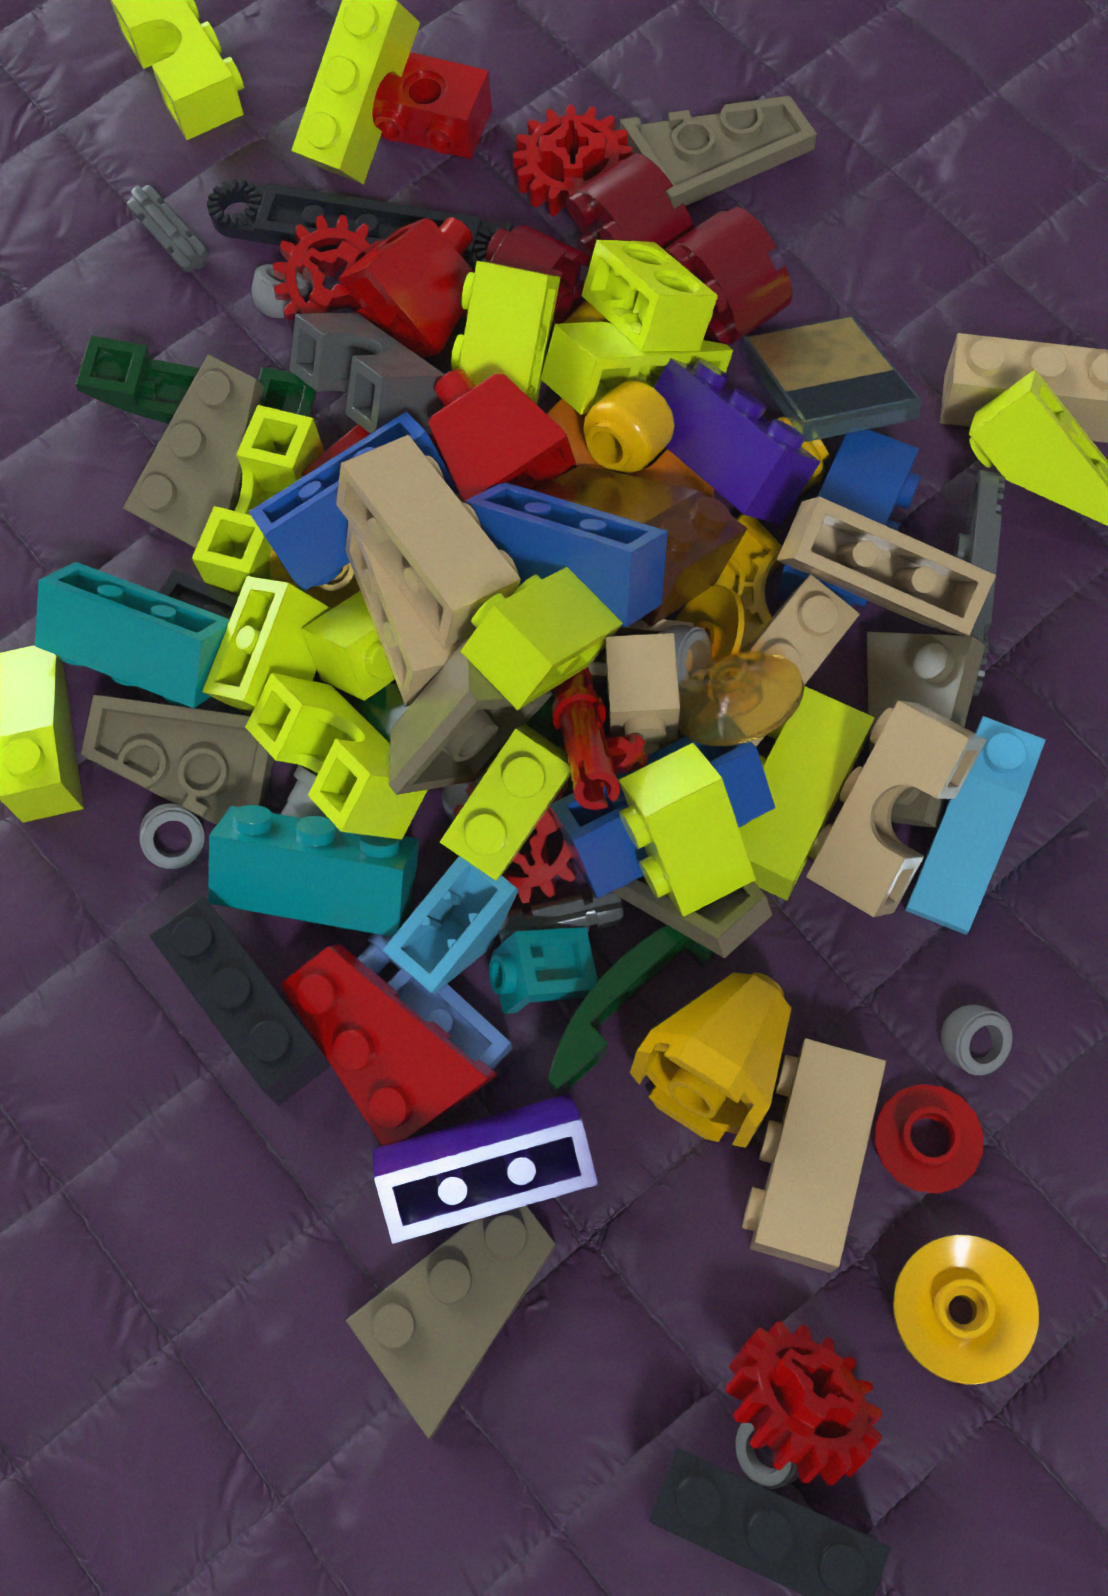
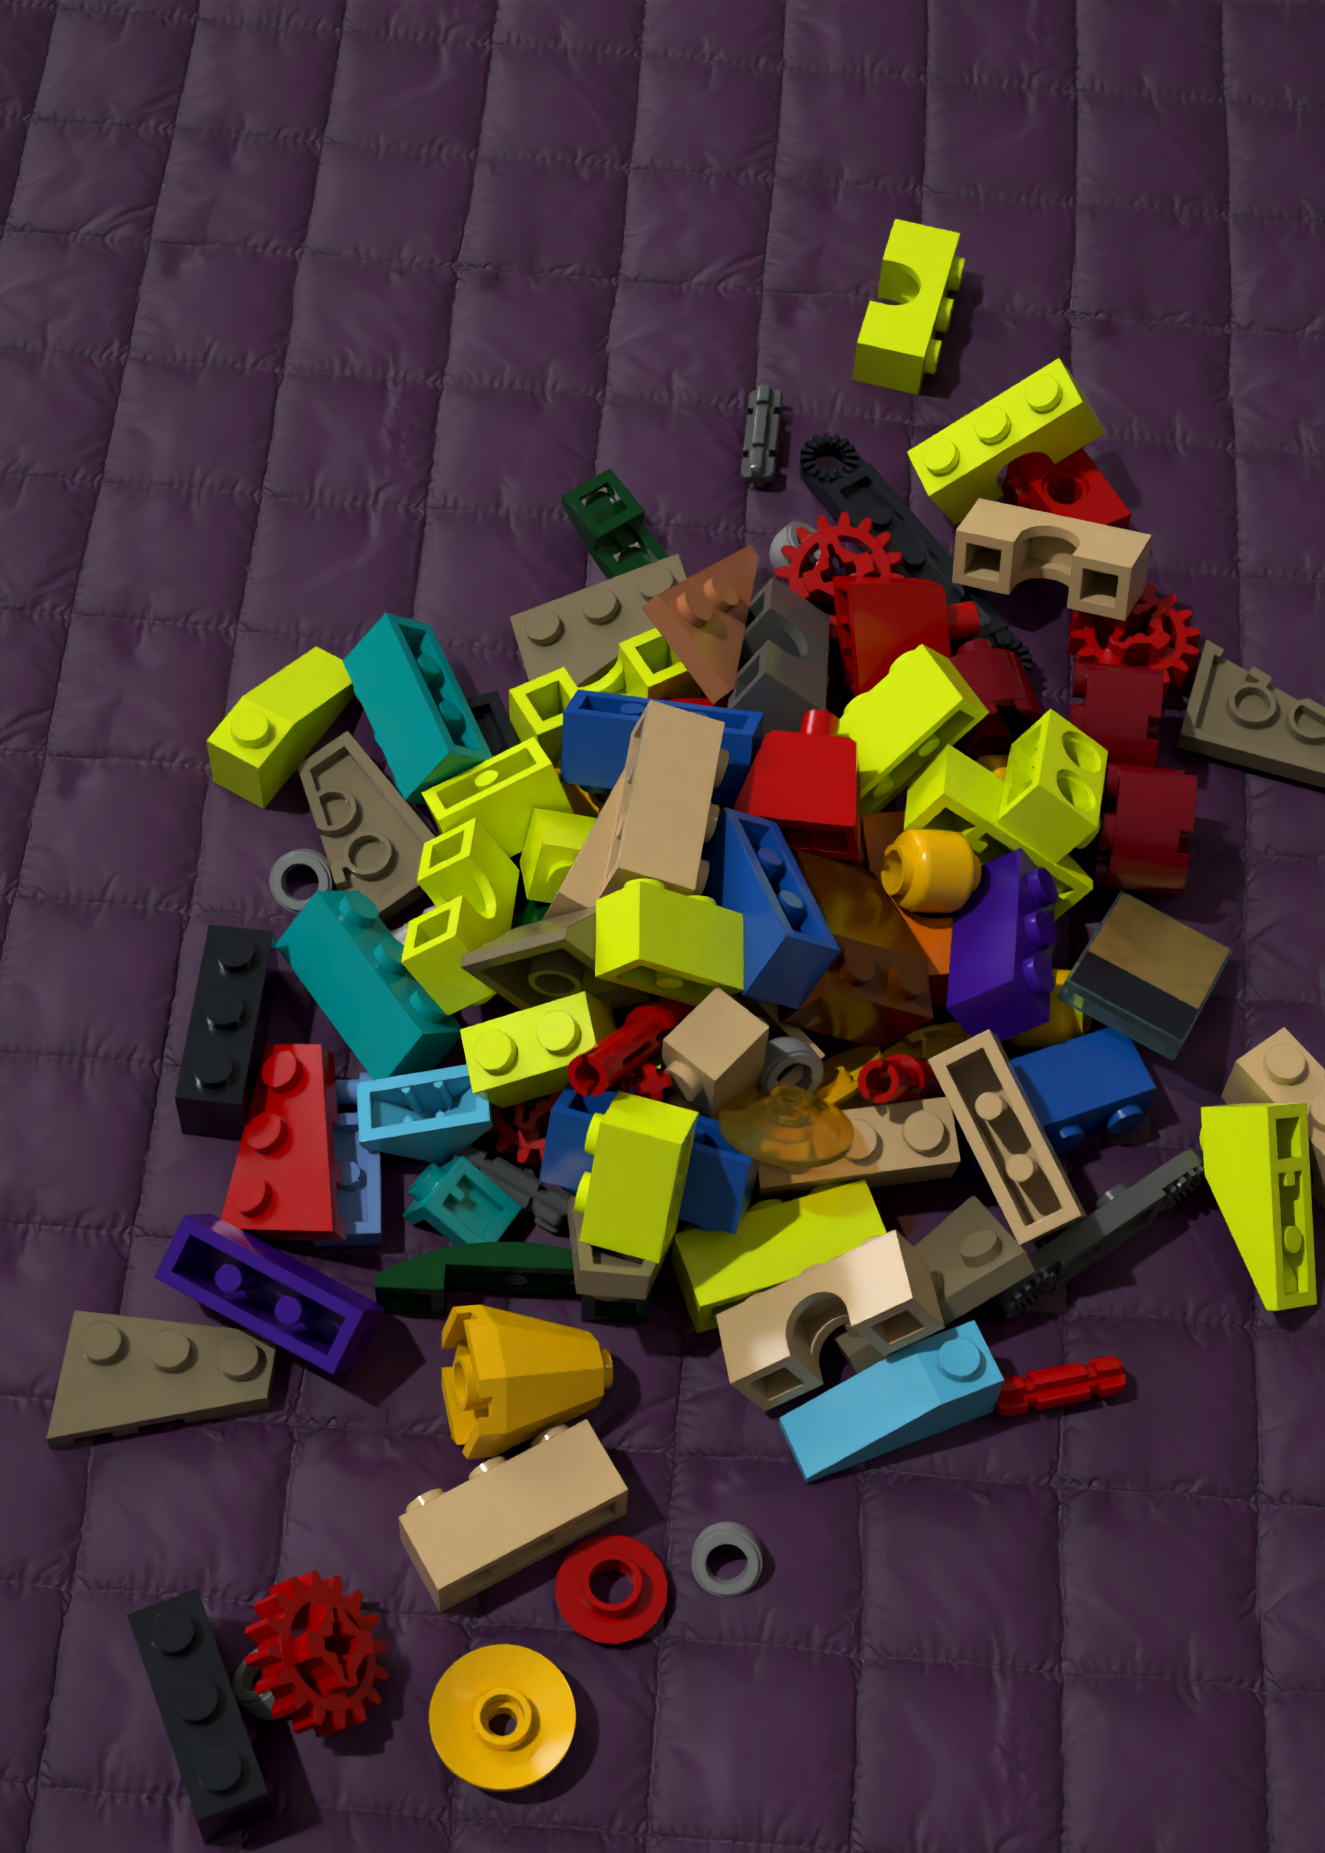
camera: 35 degrees right, 10 degrees down
none -> nougat wing [642,545,759,704]
none -> red pin [858,1053,942,1104]
none -> tan arch [952,498,1152,621]
none -> red axle [995,1355,1126,1417]

